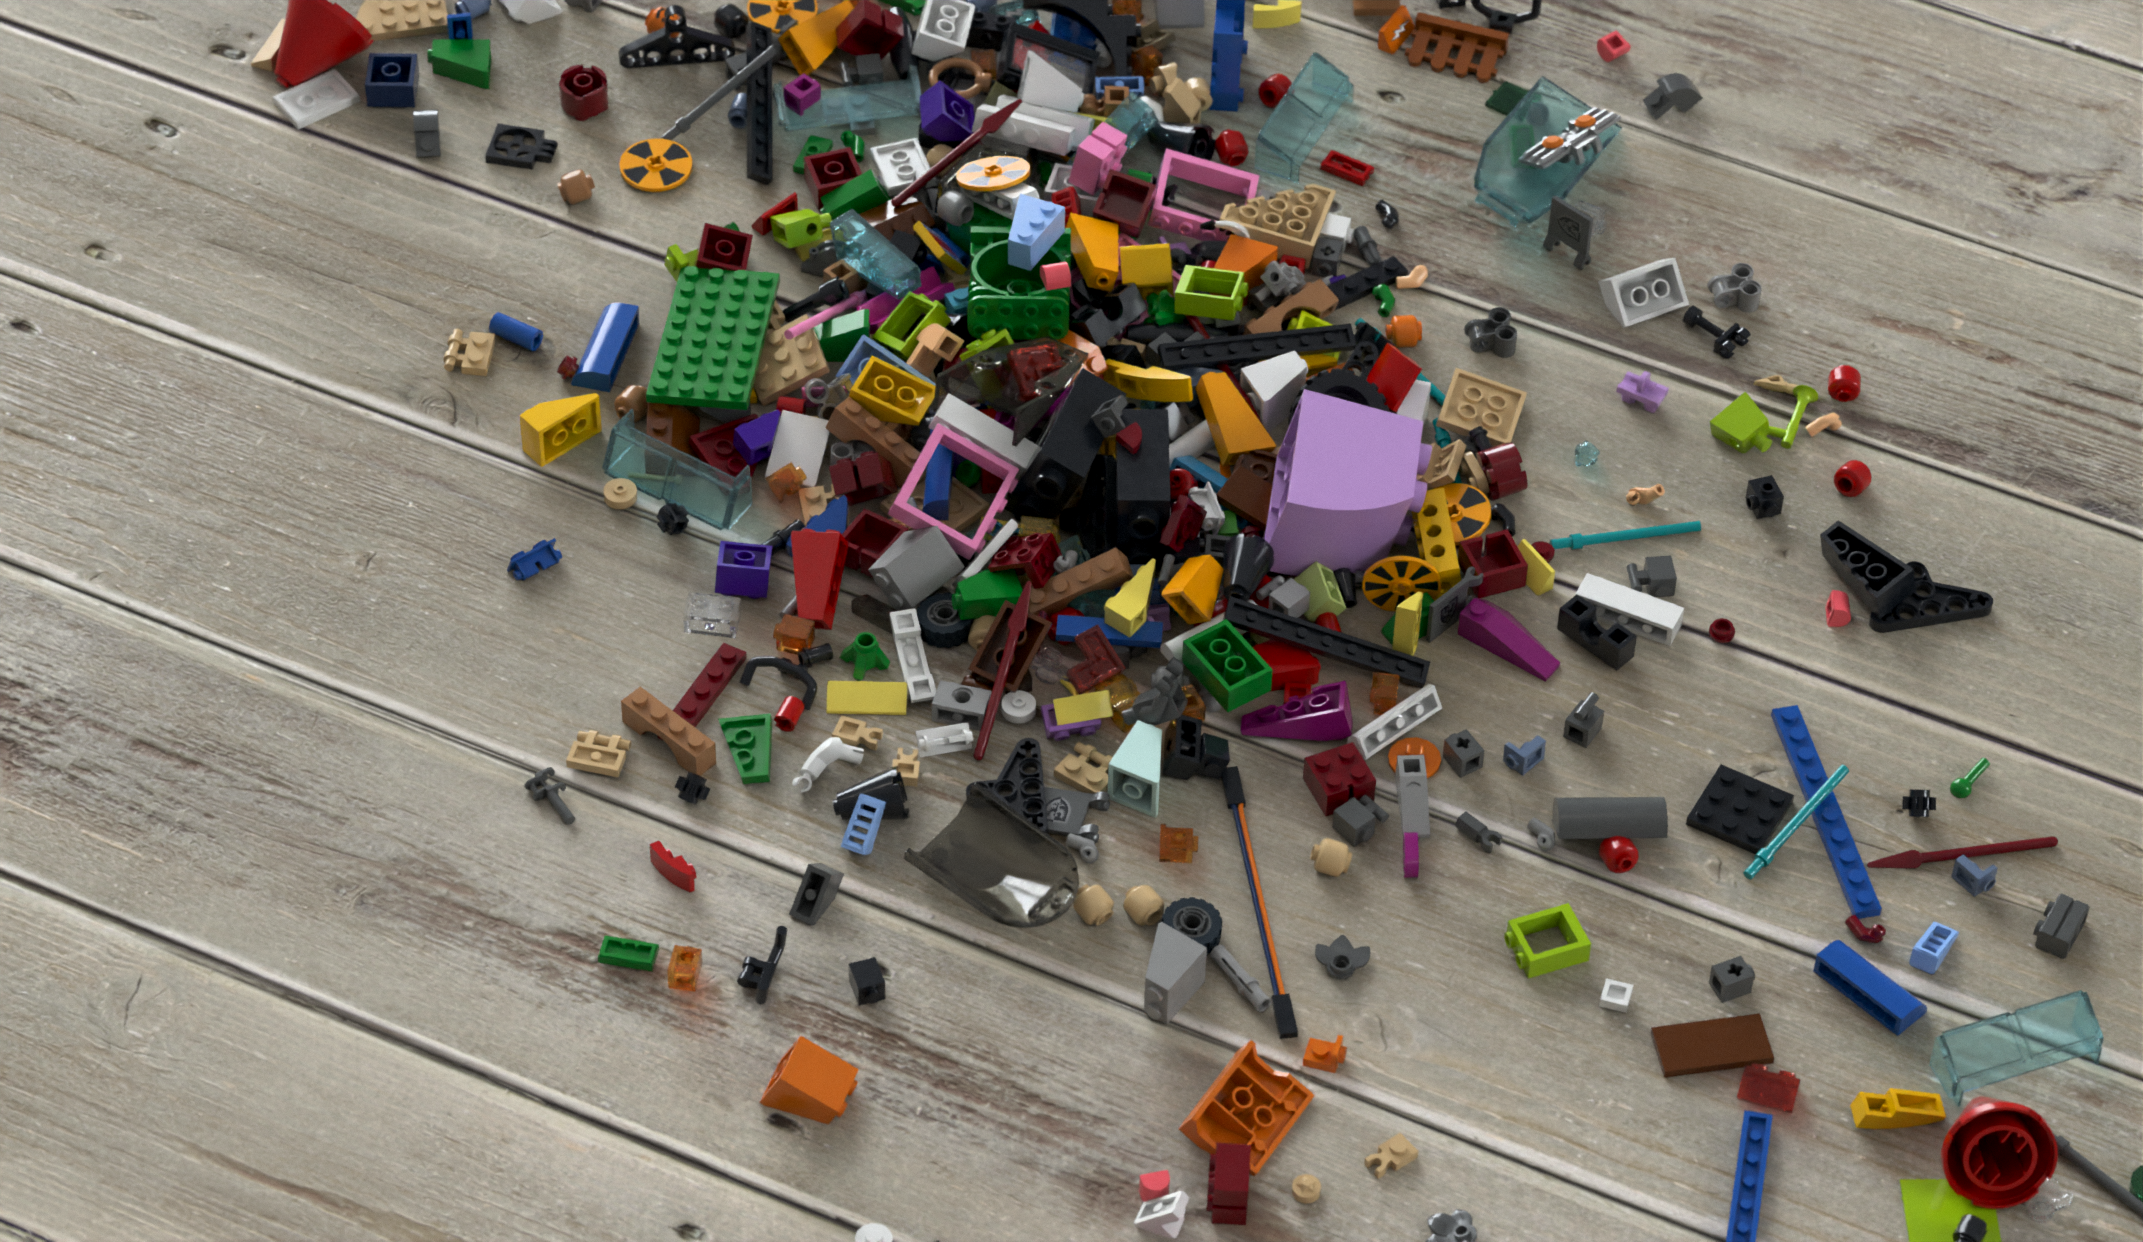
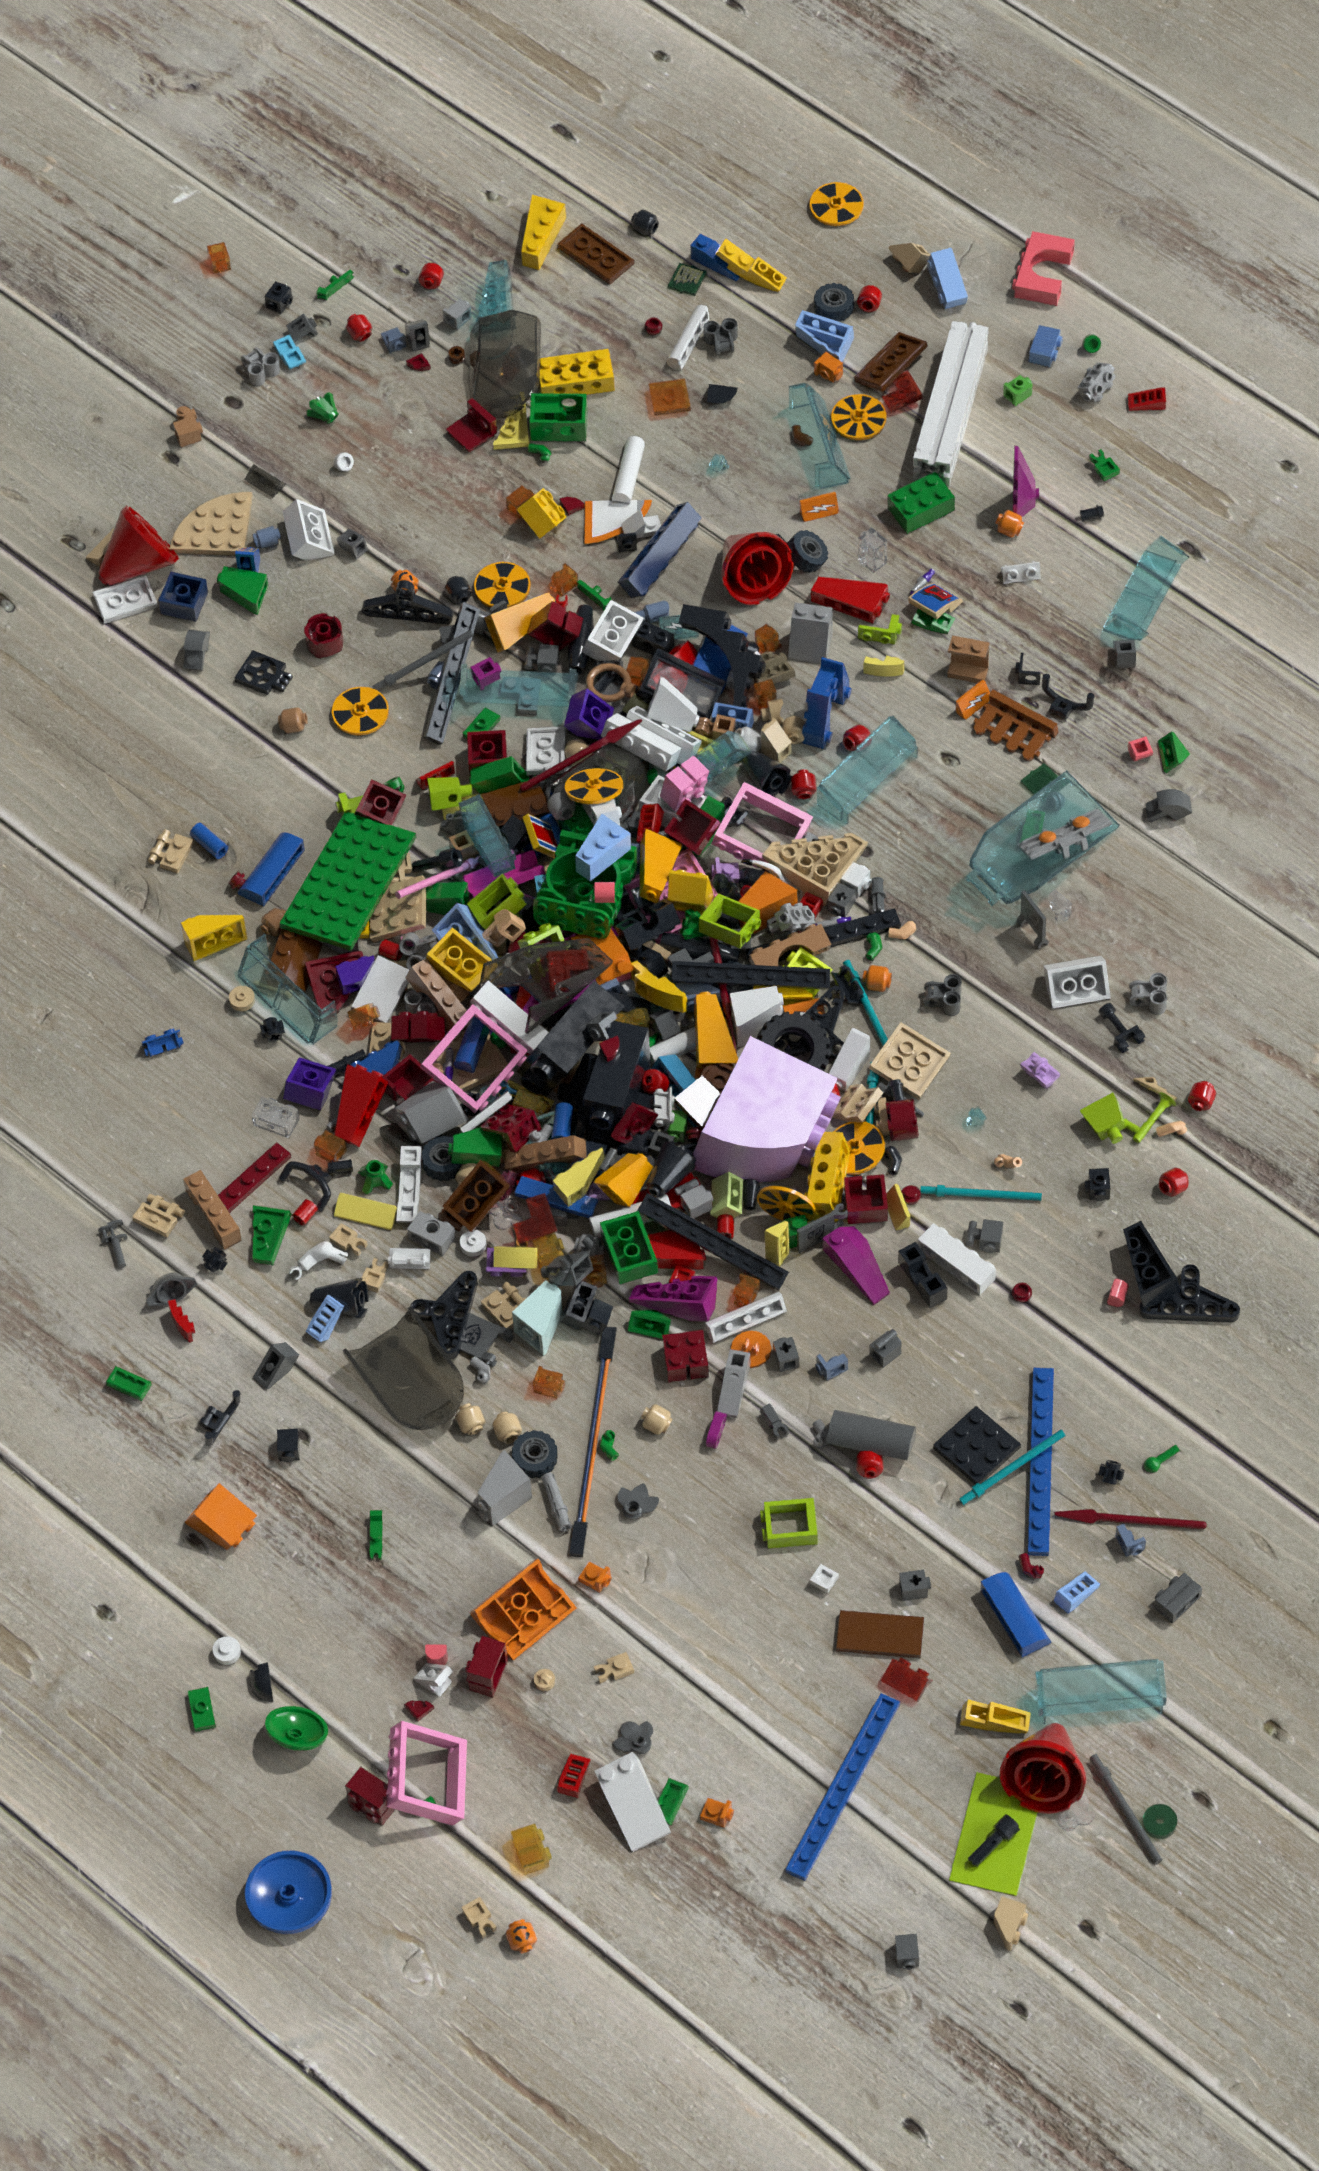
camera: 20 degrees right, 10 degrees up
clear orange brick [667,945,703,992] -> none
green arm [840,131,865,162] -> none
dark red piece [973,581,1032,761] -> none
red tile [1320,150,1374,186] -> none
dark grey brick [1332,795,1389,847] -> none
red slope [1366,343,1422,412] -> none
black arm [1375,200,1399,229] -> none
none -> dark grey hat [146,1272,197,1306]
none -> green piece [370,1510,383,1560]
none -> blue piece [551,1103,573,1140]
none -> green arm [600,1430,619,1461]
none -> green slope [628,1310,671,1339]
none -> green slope [1158,731,1190,773]

